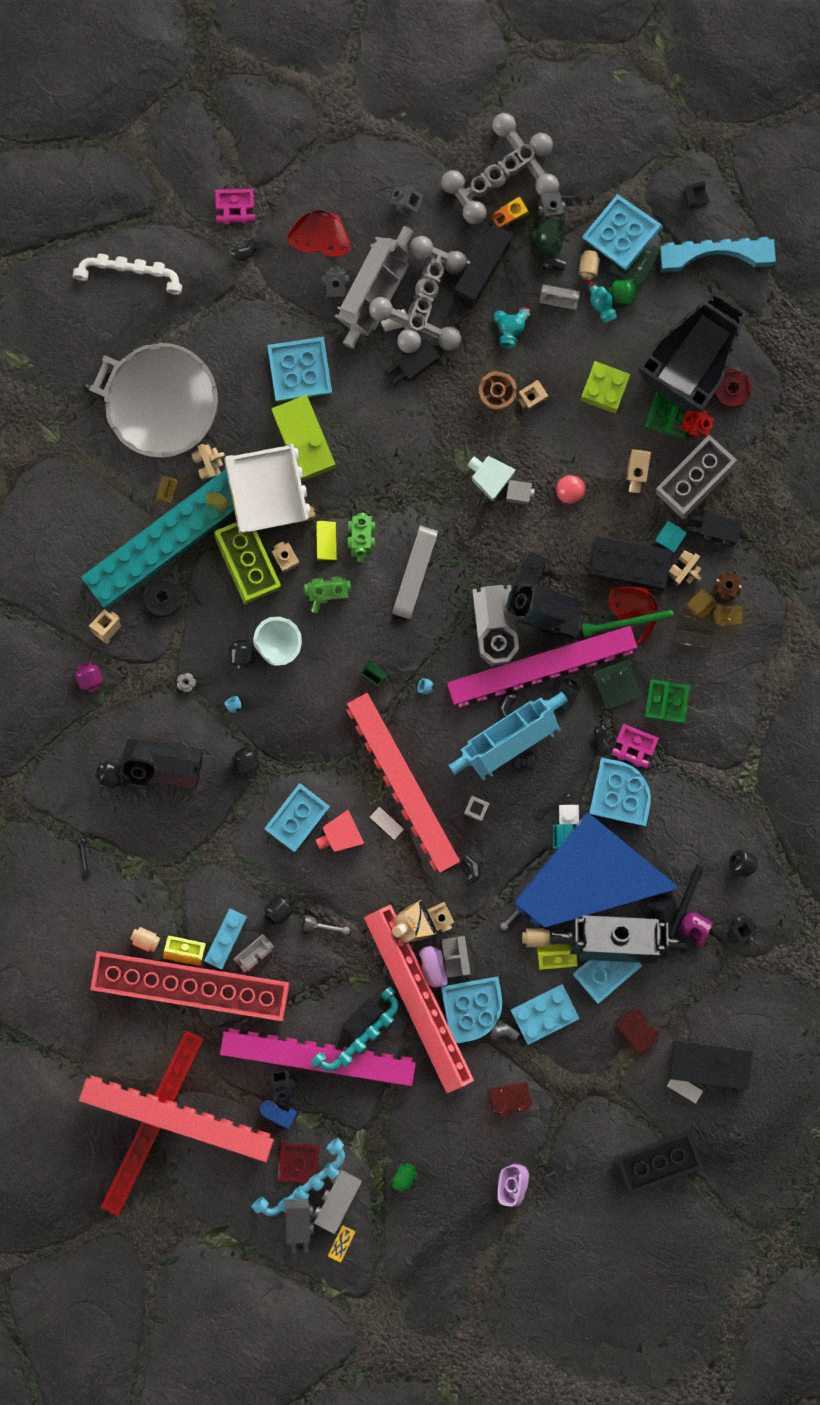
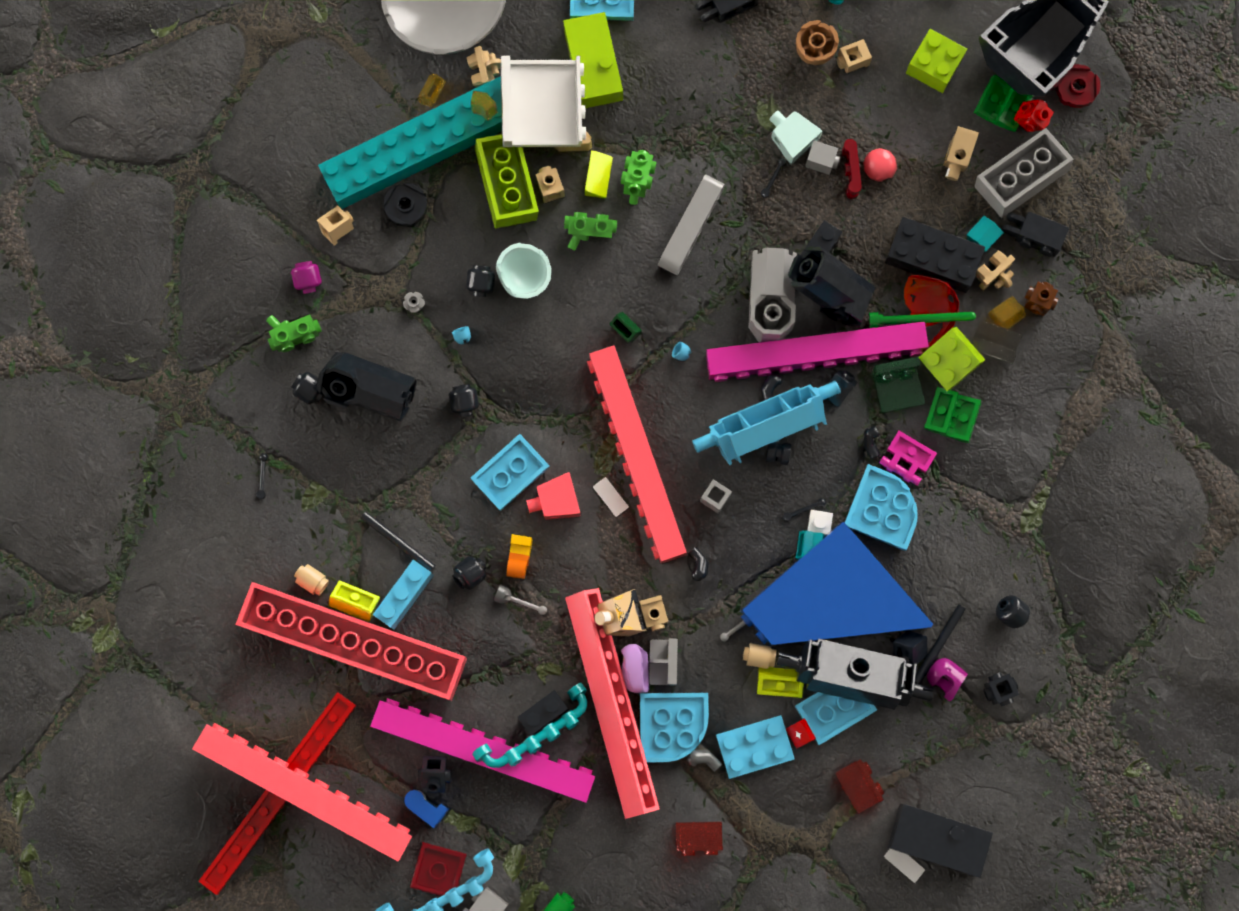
camera: 15 degrees right, 5 degrees down
light grey hinge [234,934,274,972] -> none
clear yellow bracket [714,604,744,626] -> none
none -> bright green brick [266,315,322,352]
none -> black bar [361,512,436,572]
none -> leg [507,534,533,579]
none -> red tile [786,718,816,749]
none -> dark red plate [841,139,862,199]
none -> lime brick [918,327,985,391]

